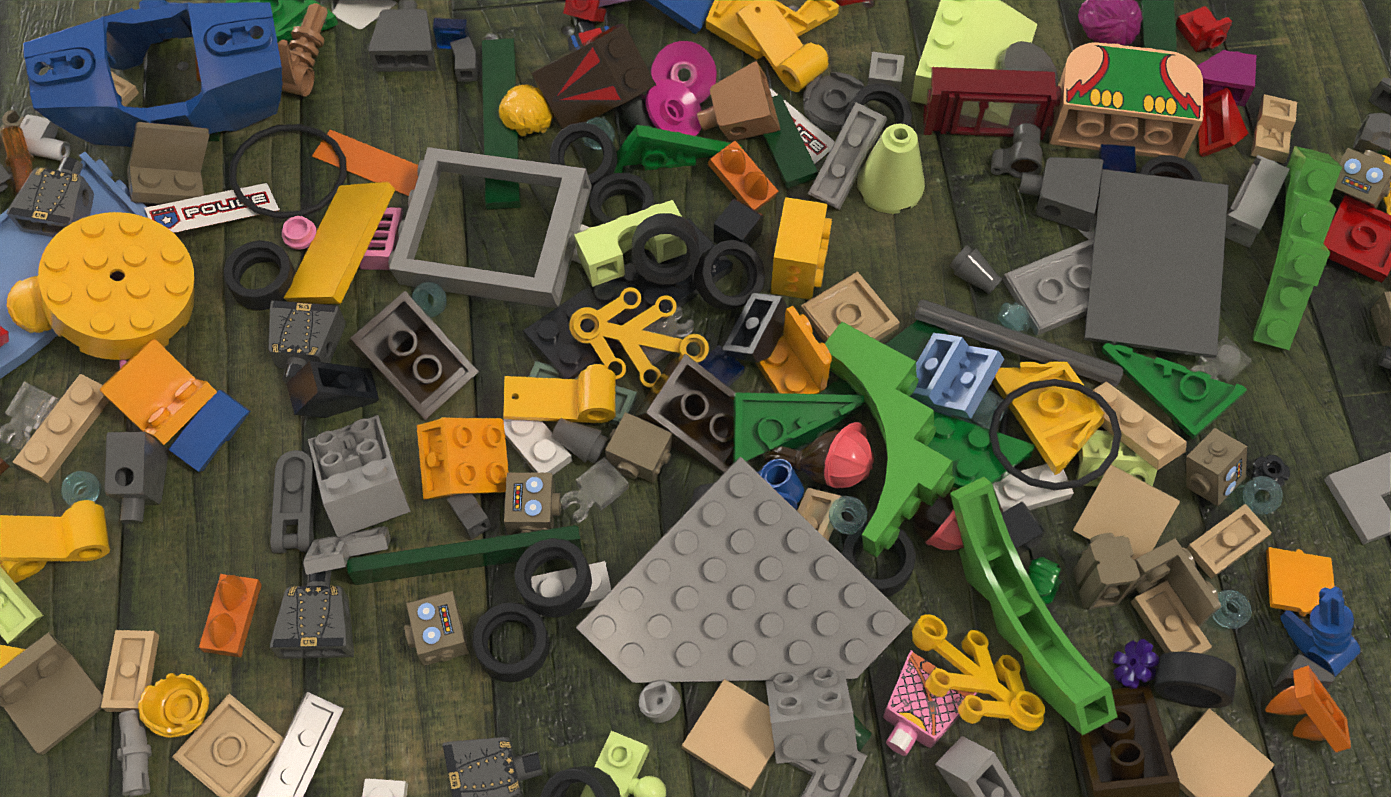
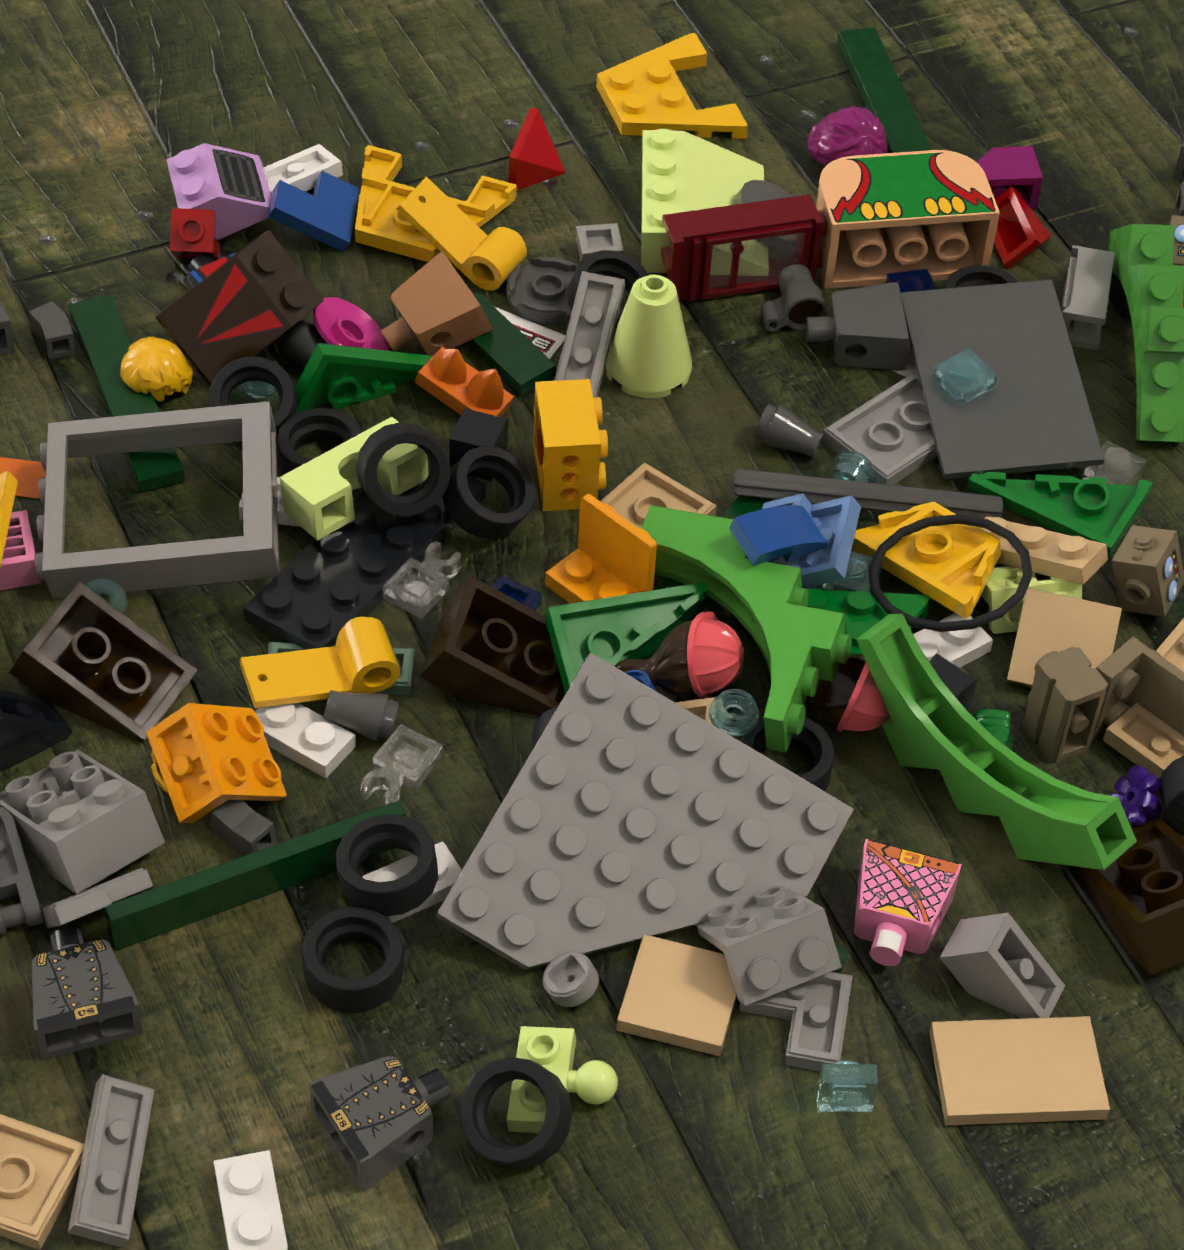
camera: 20 degrees left, 15 degrees down
dark tan head [404,591,469,666] -> none
clear blue tile [433,18,470,49] -> none
dark tan head [504,473,561,535] -> none
yellow plant [569,287,709,388] -> none
dark tan head [605,412,673,483] -> none
dark pink dish [651,41,717,104] -> none
black slope [722,293,787,363] -> none
yellow plant [912,614,1045,731] -> none
red bracket [1175,6,1232,52] -> none
tan slope [1251,94,1297,164] -> none
none -> blue slope [729,505,827,566]
none -> clear light blue plate [933,347,998,406]

